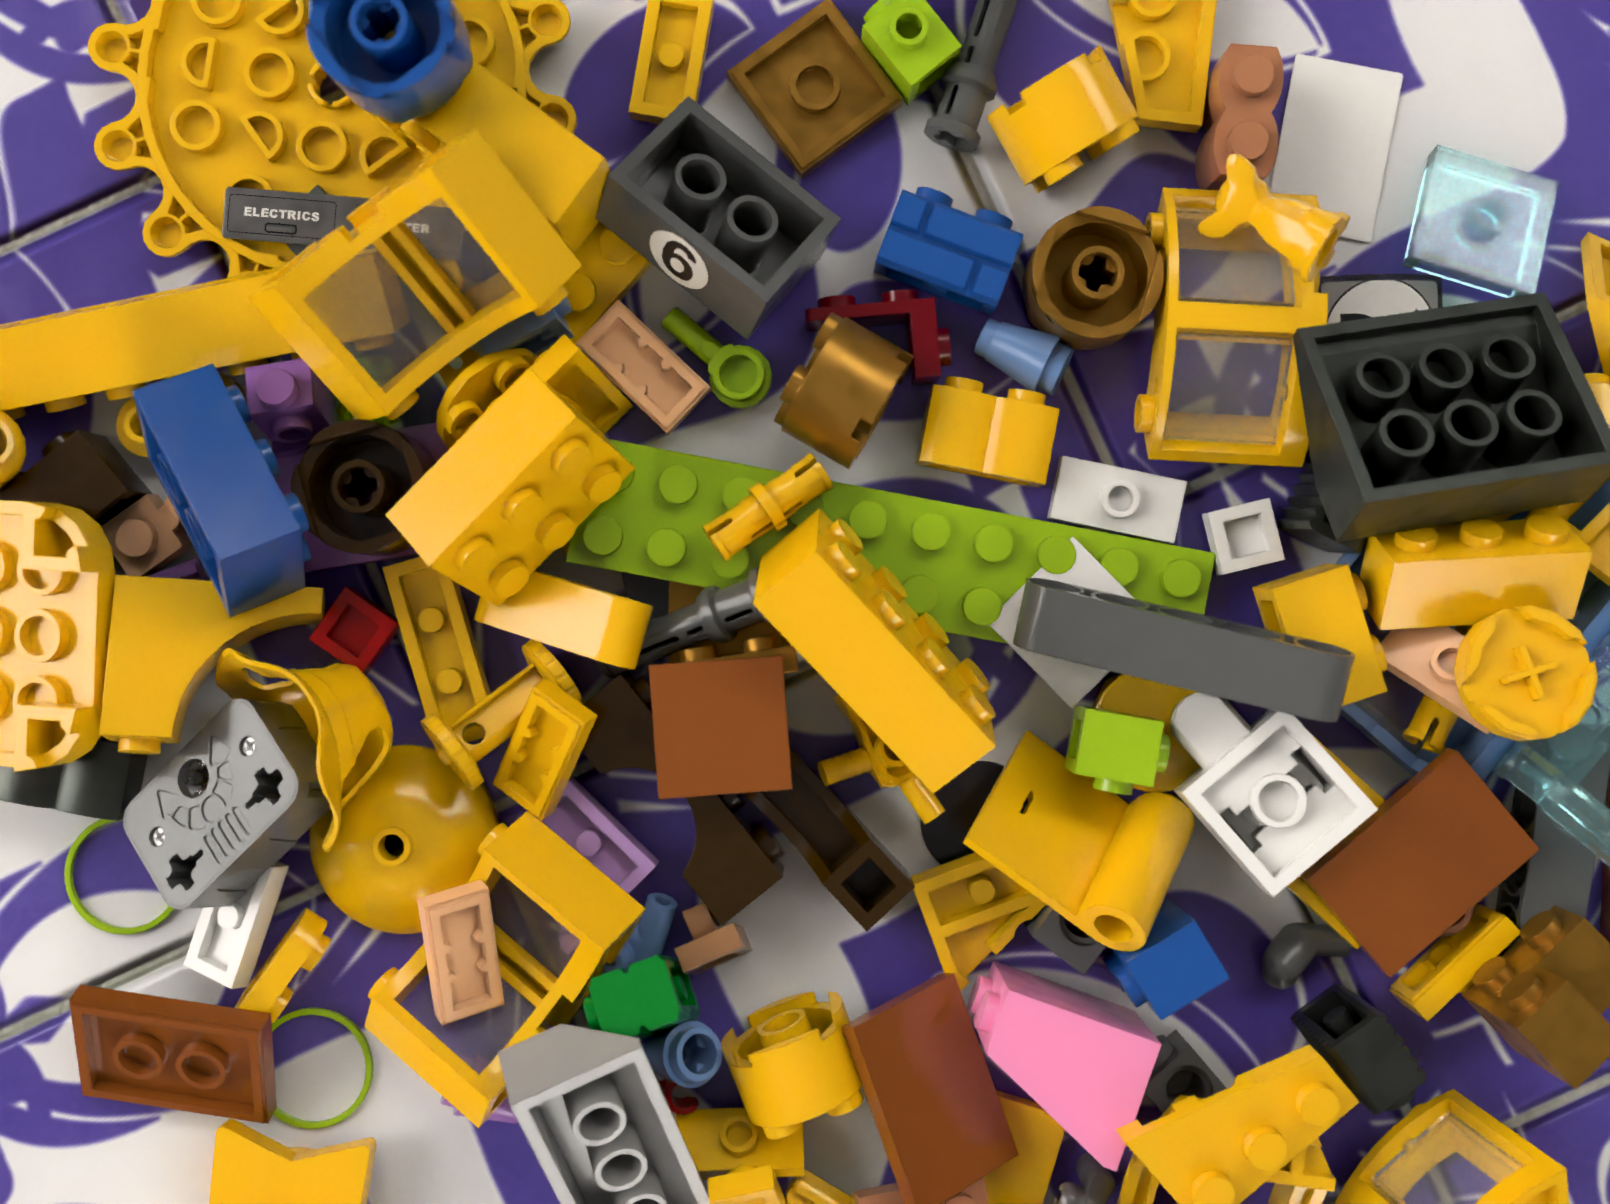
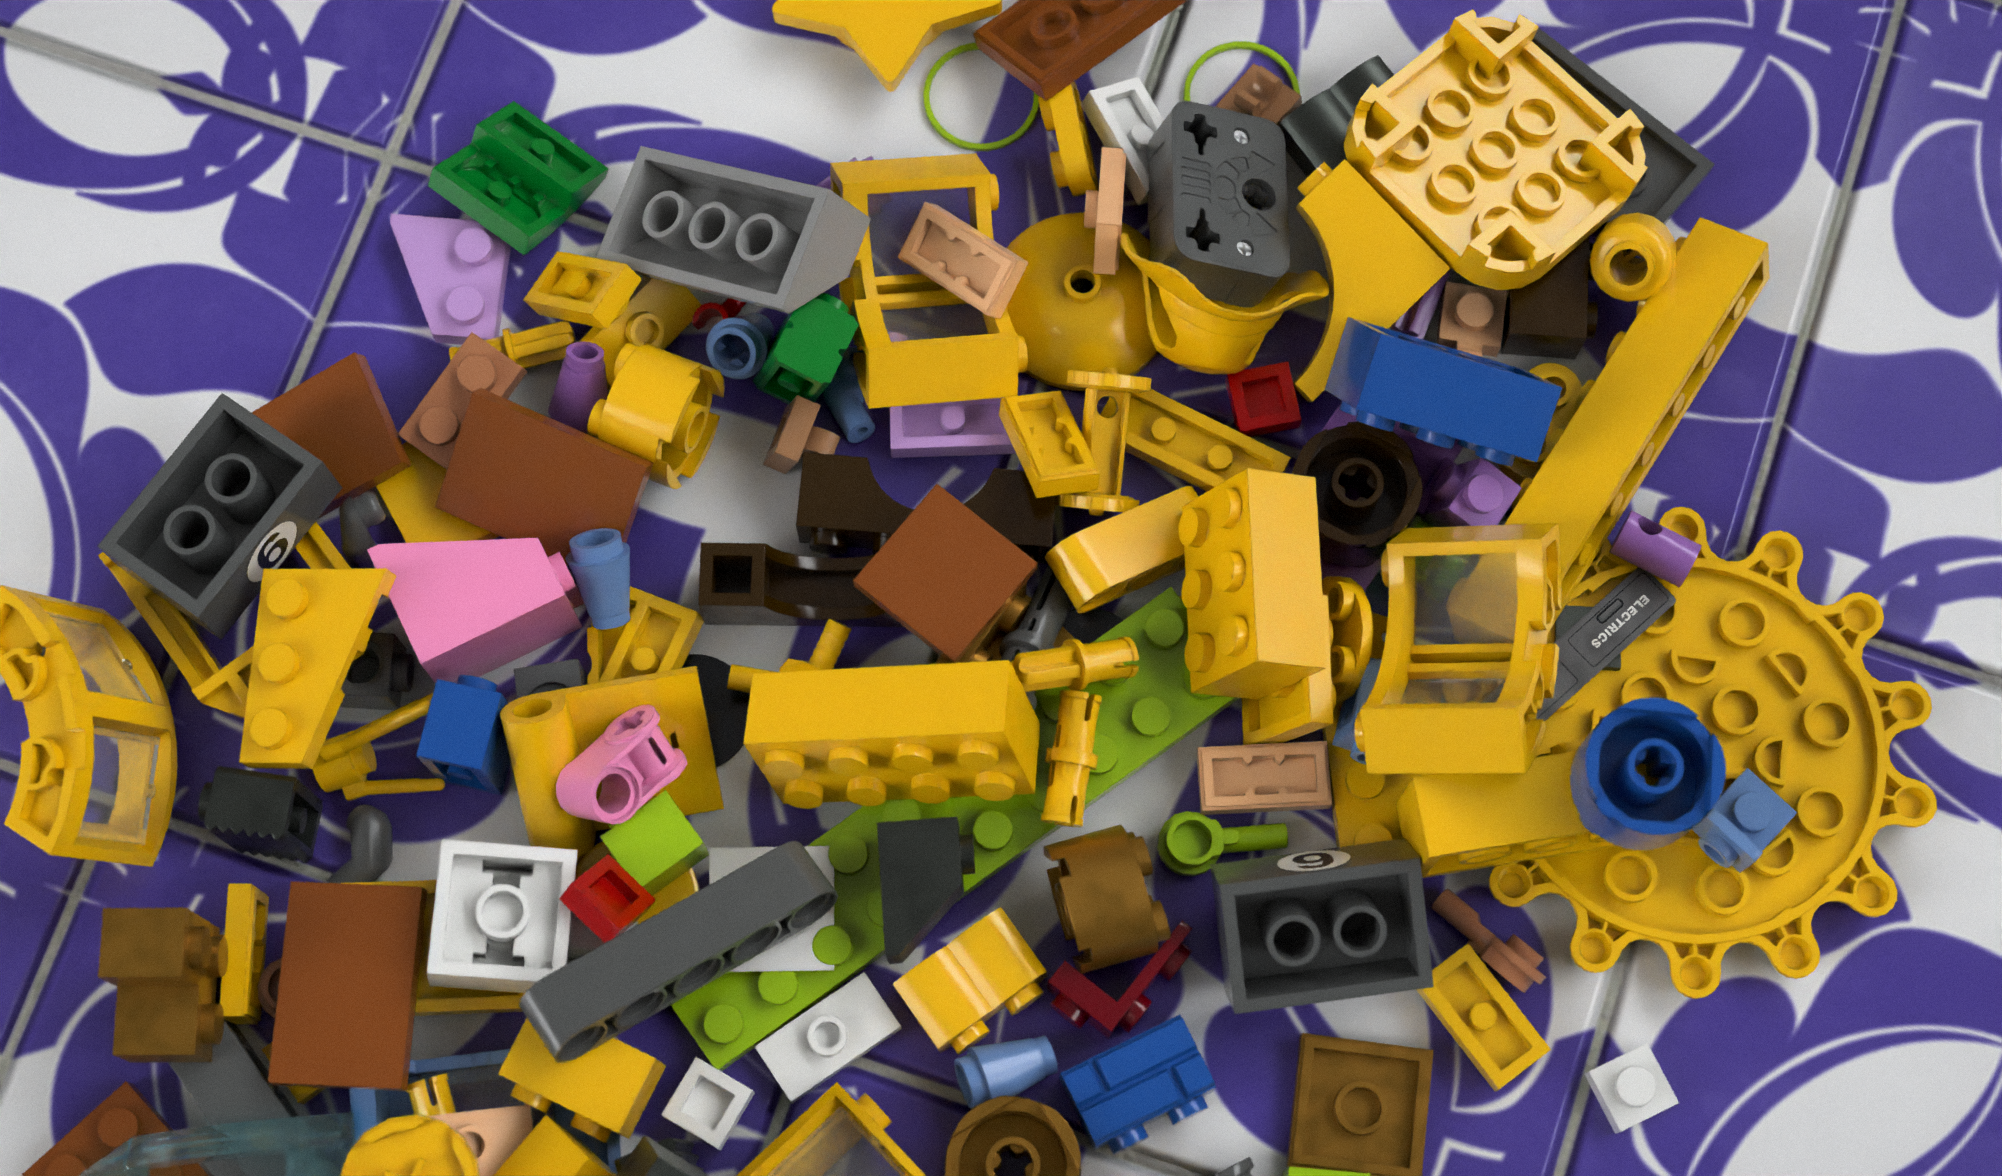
camera: 135 degrees right, 15 degrees down
none -> yellow plant [312,692,445,801]
none -> medium lavender cone [548,341,608,437]
none -> bright pink piece [556,705,687,824]
none -> red plate [559,854,656,943]
none -> medium blue cone [566,528,631,629]
none -> pearl dark grey slope [877,817,975,964]
none -> yellow axle [1011,636,1139,692]
none -> light nougat plate [1084,147,1126,275]
none -> medium nougat tile [1216,64,1302,126]
none -> nougat plate [1431,889,1546,993]
none -> medium lavender piece [1609,510,1702,588]

